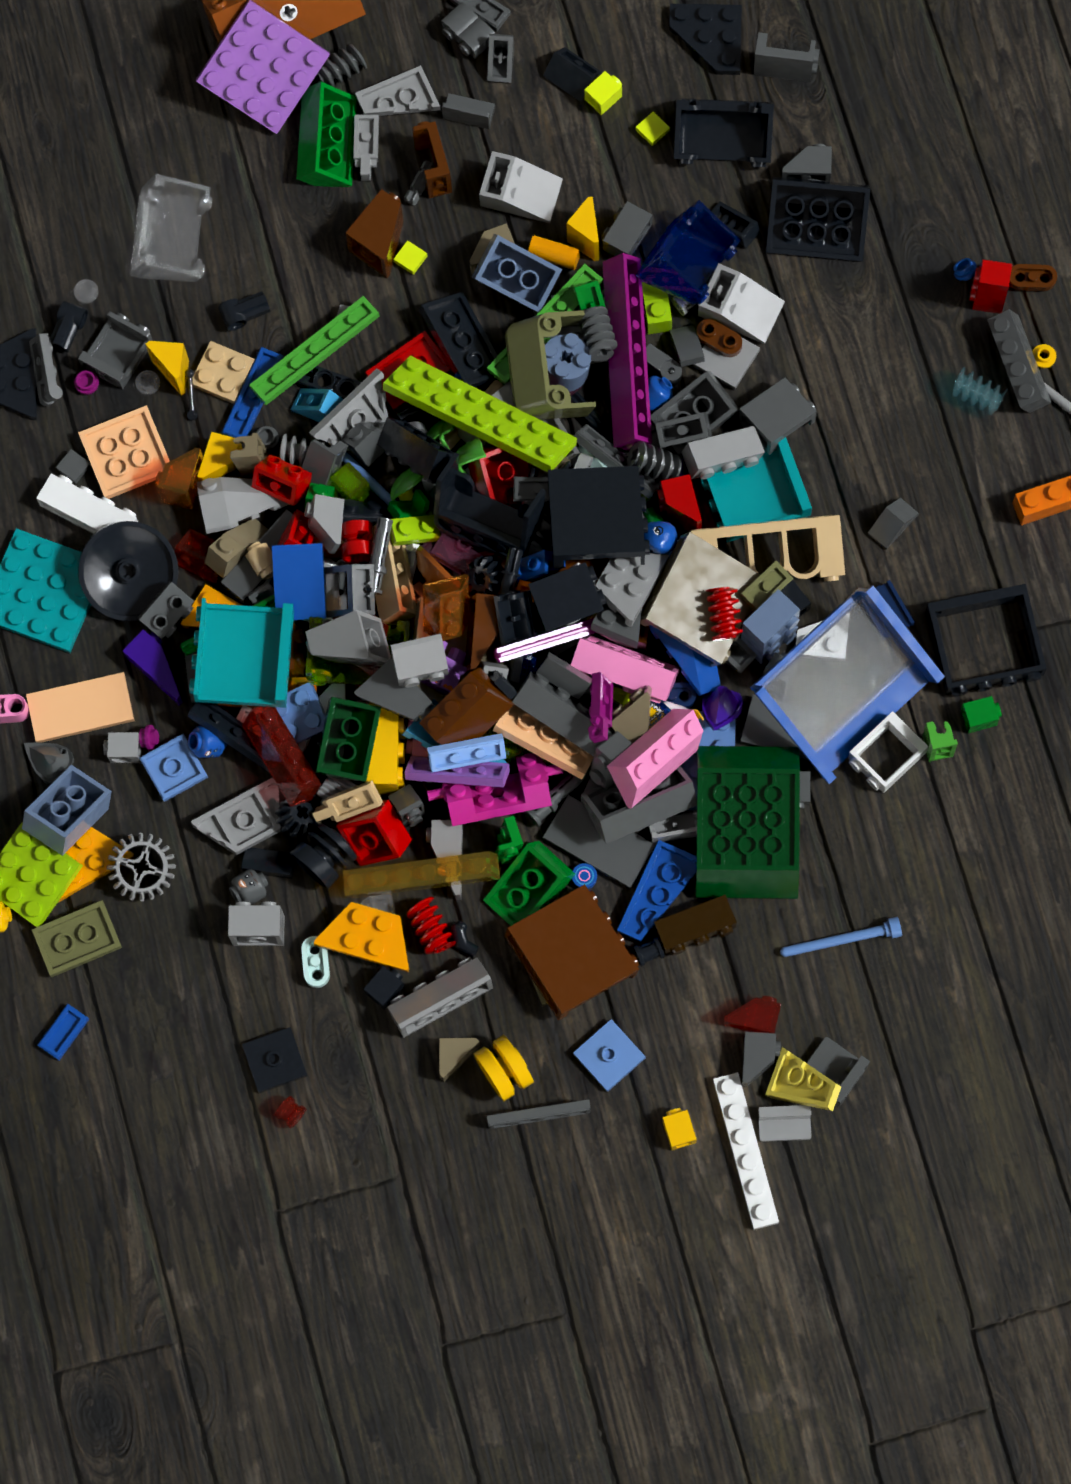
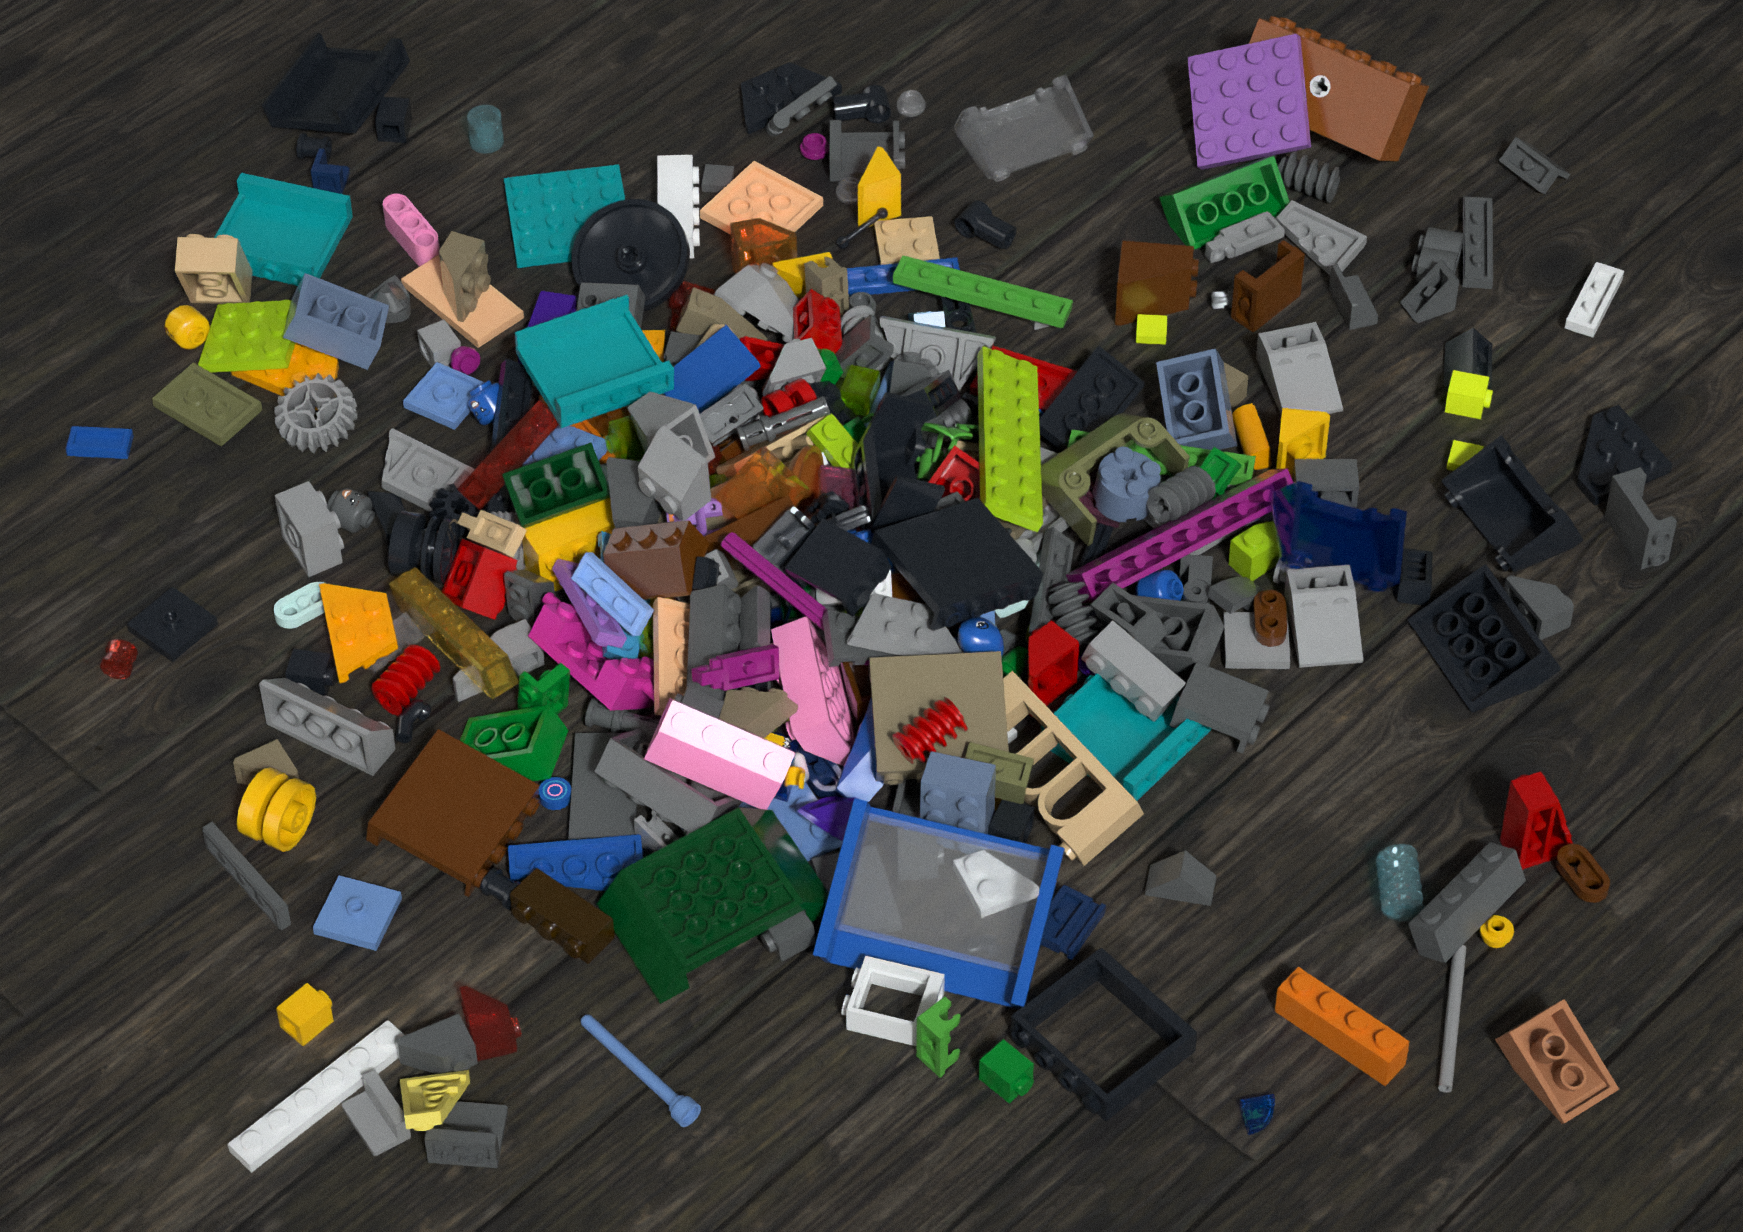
camera: 55 degrees right, 25 degrees down
none -> dark tan slope [439,231,491,322]

